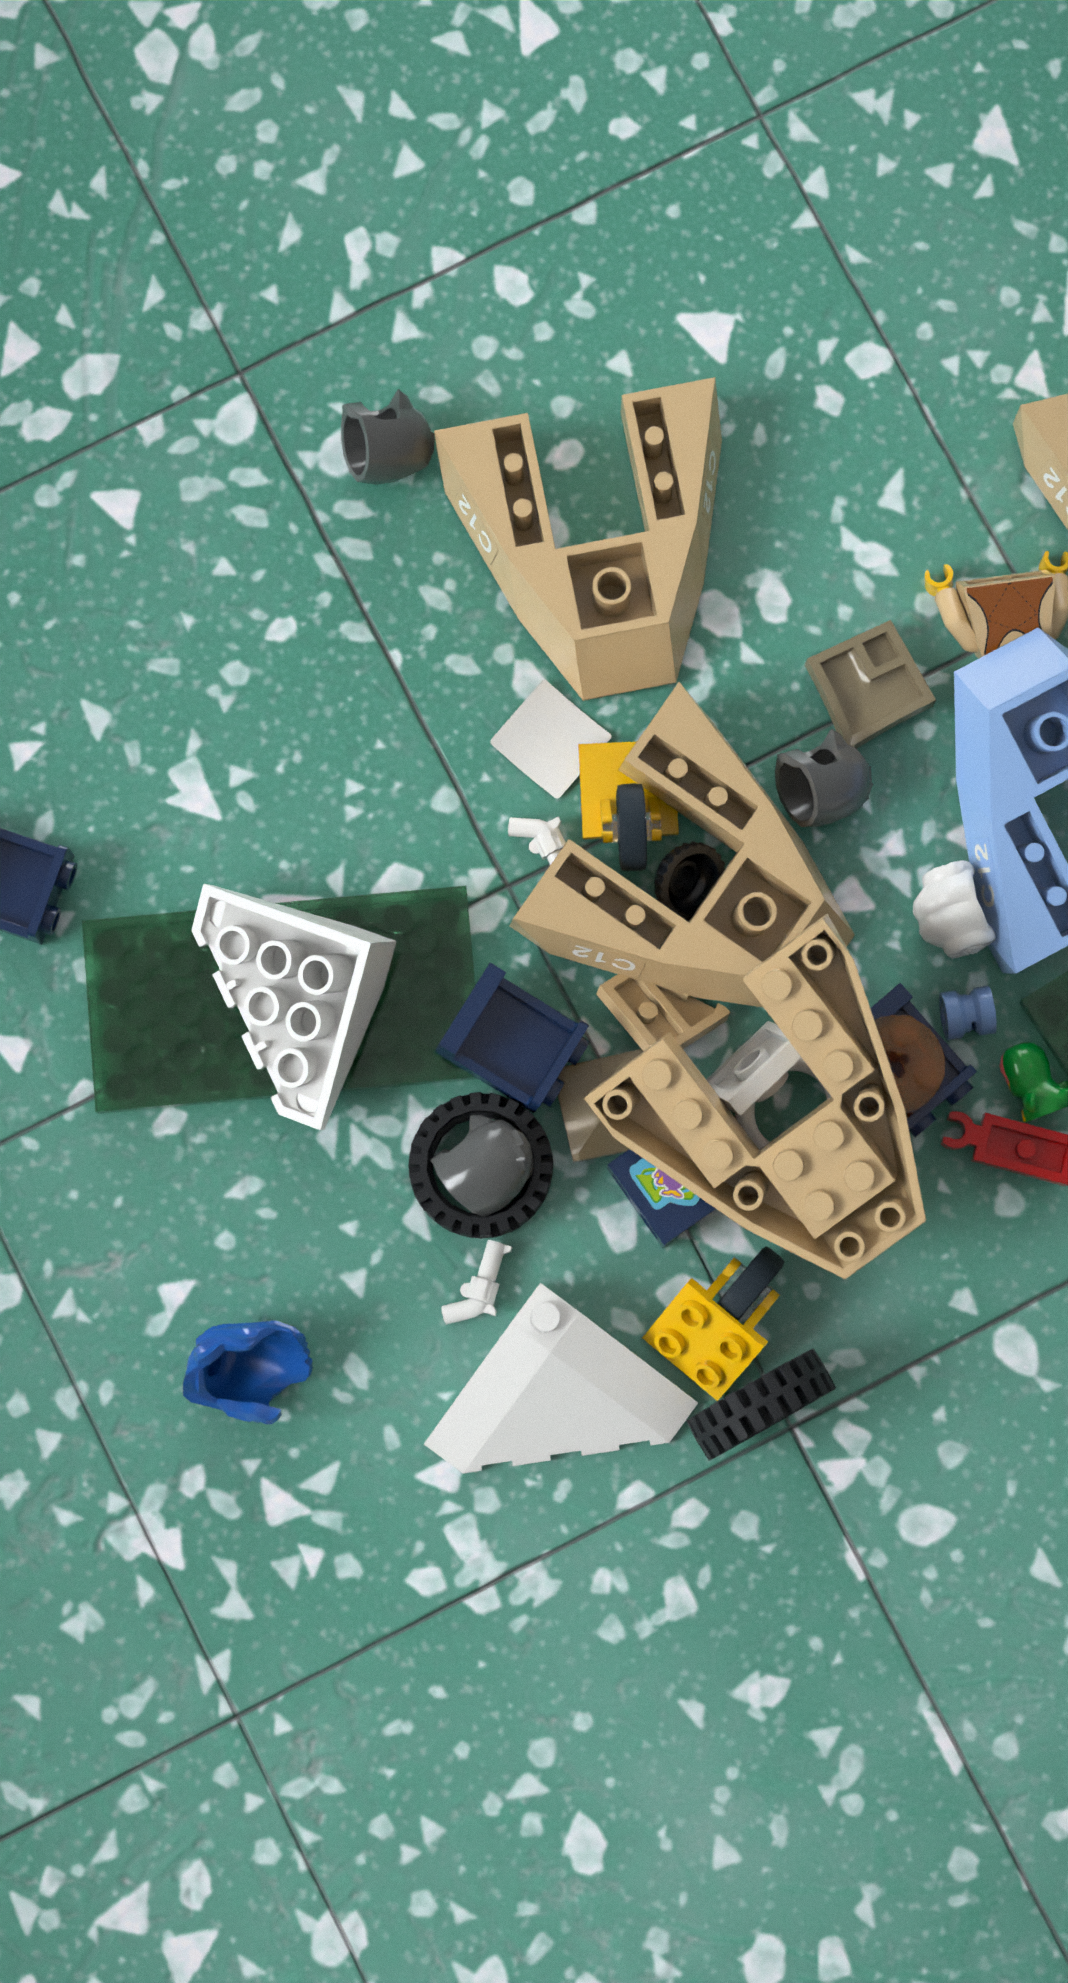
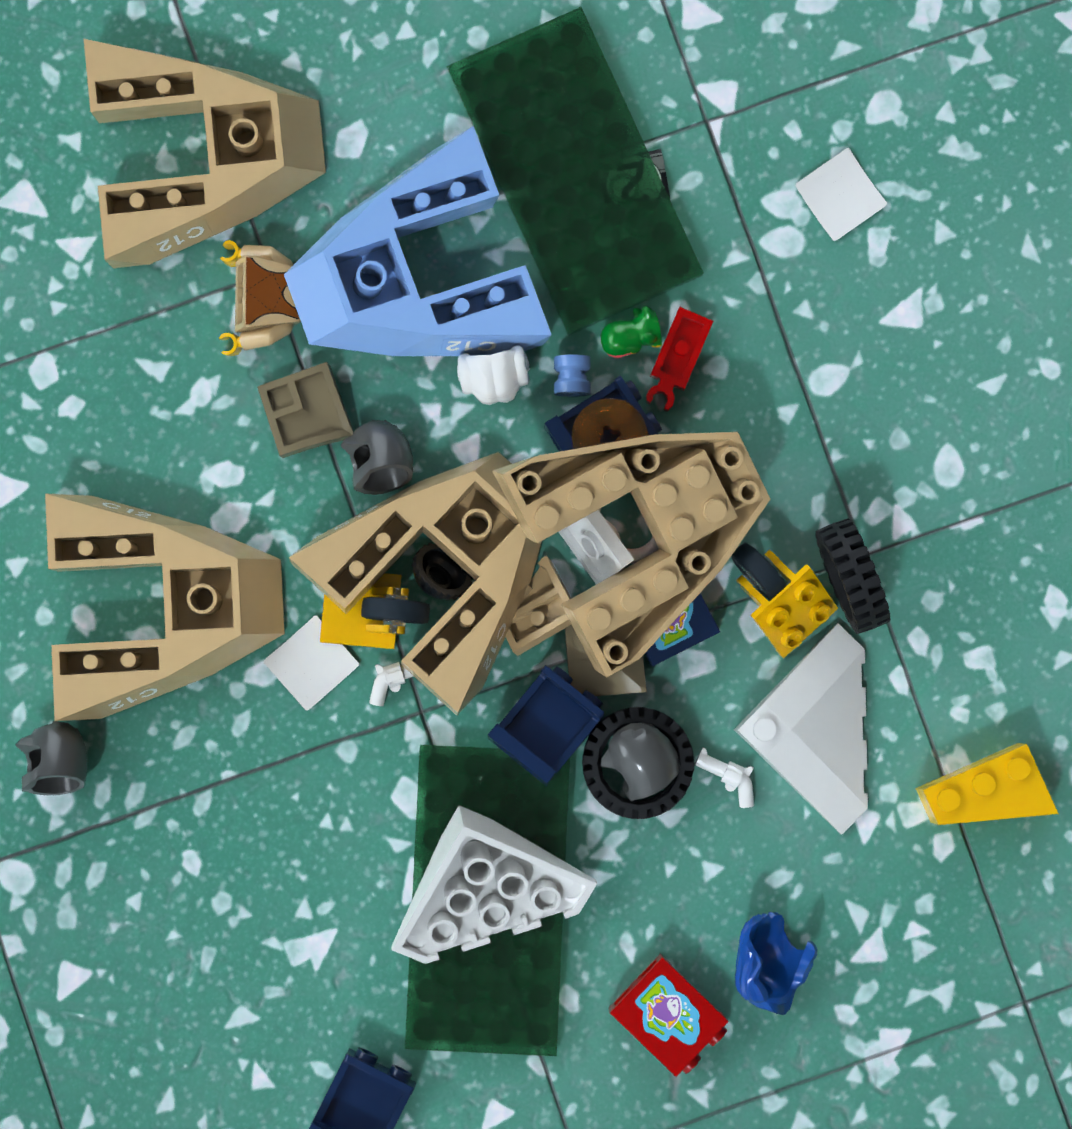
camera: 85 degrees left, 5 degrees up
none -> red panel [609,953,729,1077]
none -> yellow wedge [915,743,1059,825]

